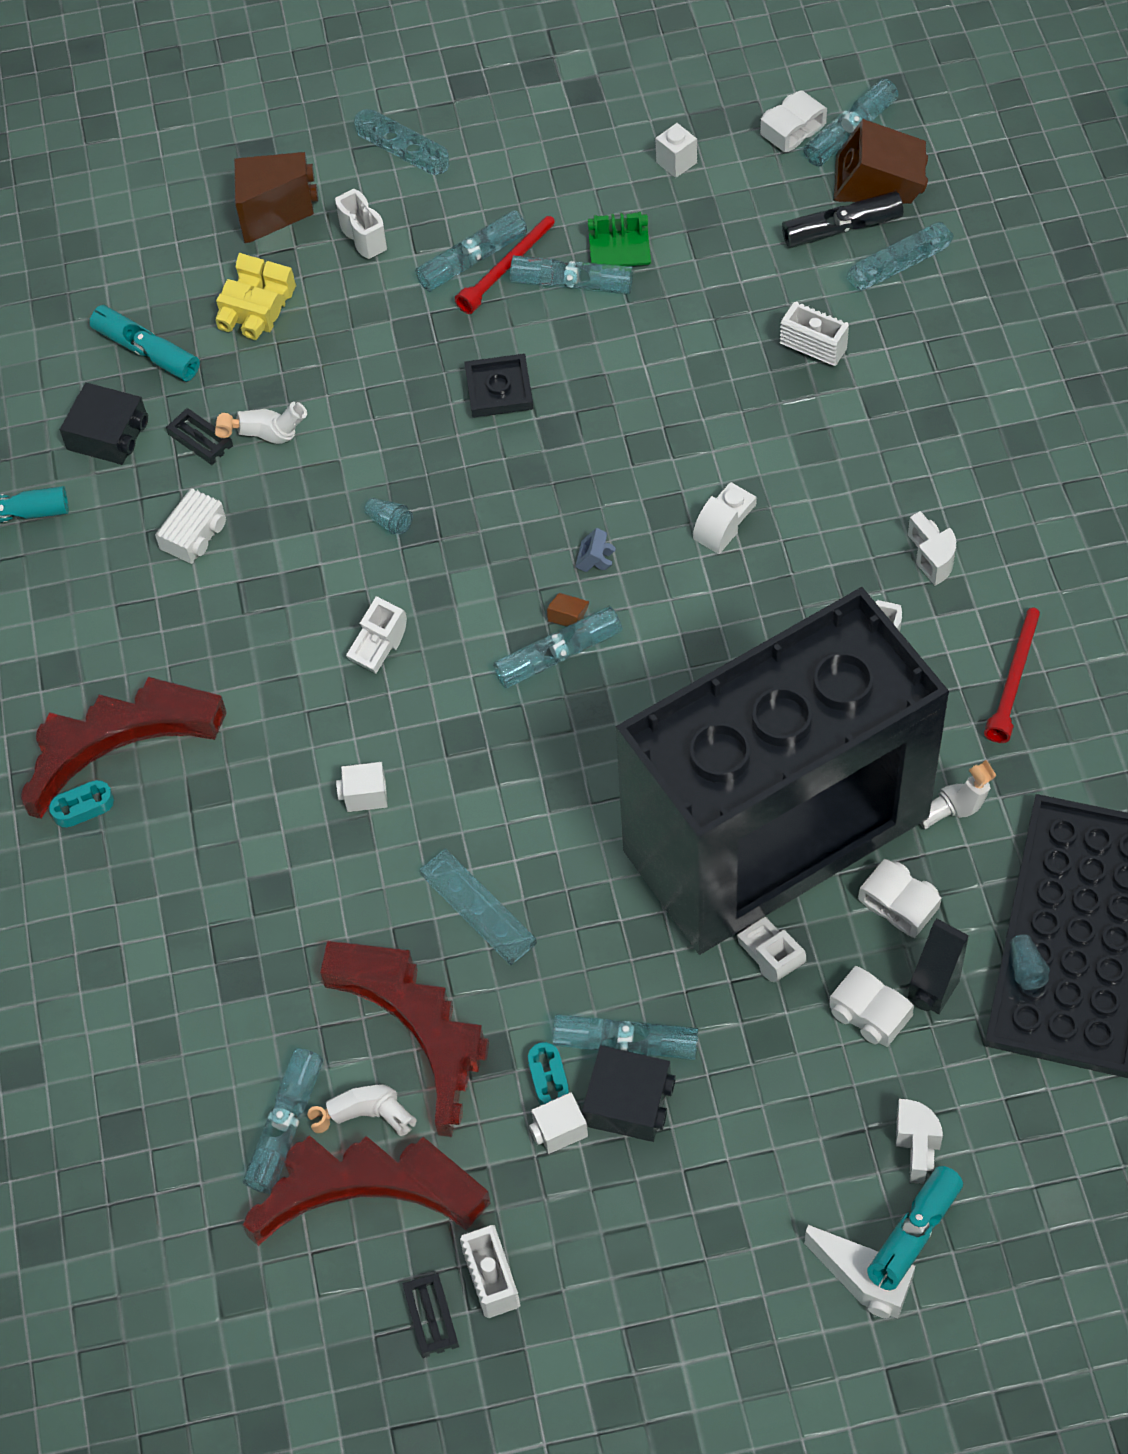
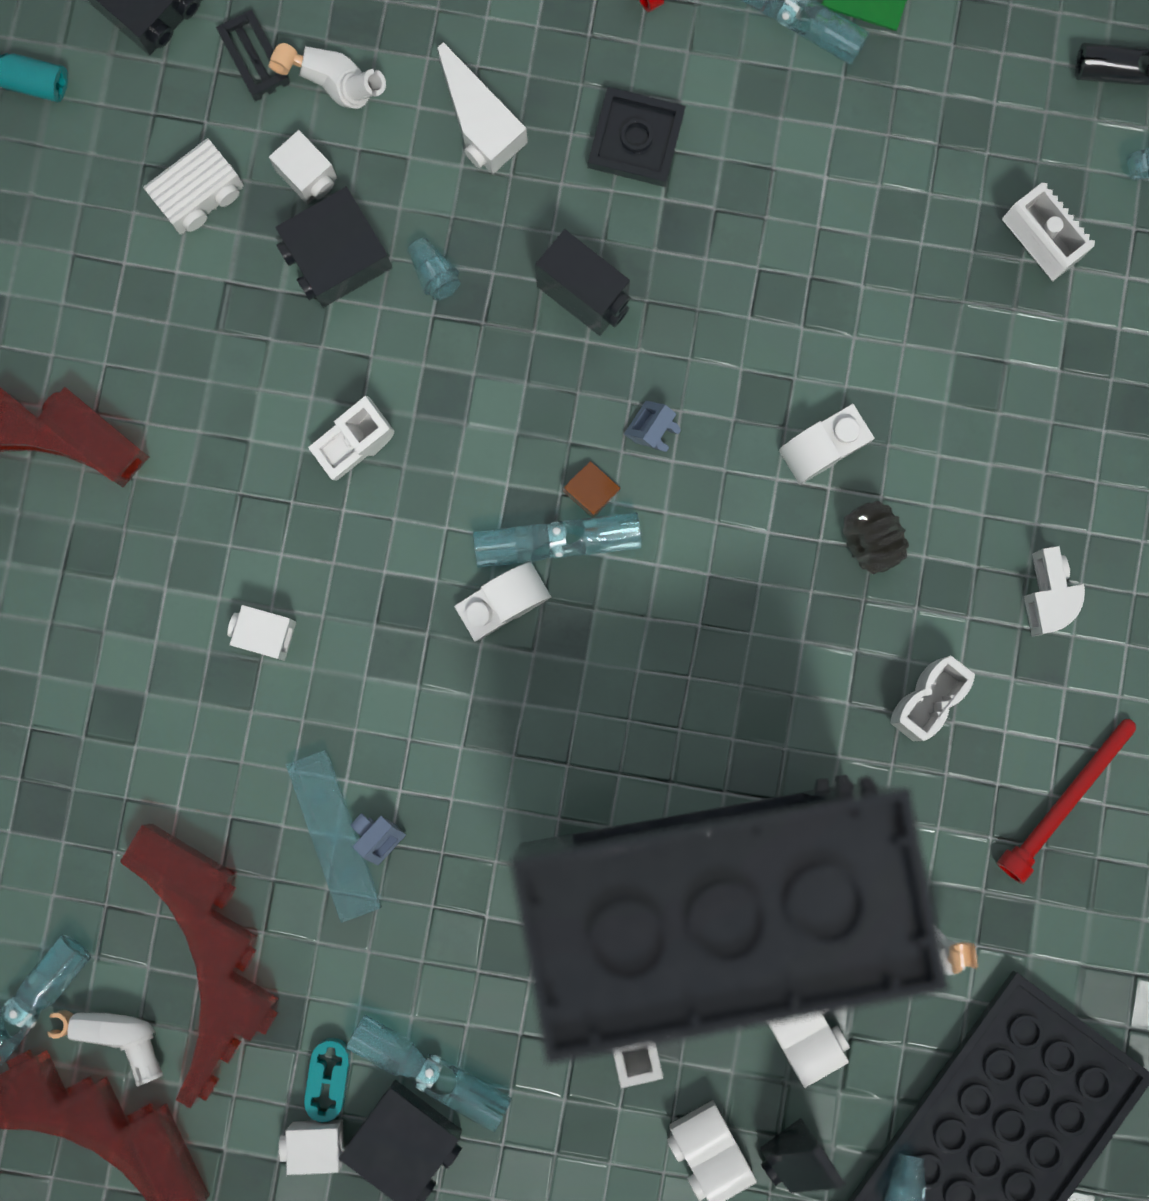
camera: 15 degrees right, 25 degrees up
none -> white brick [269,130,337,205]
none -> black piece [275,186,392,308]
none -> sand blue tile [350,813,406,865]
none -> white slope [437,42,528,175]
none -> white brick [454,562,551,641]
none -> black piece [536,229,631,336]
none -> clear smoke gear [843,501,909,574]

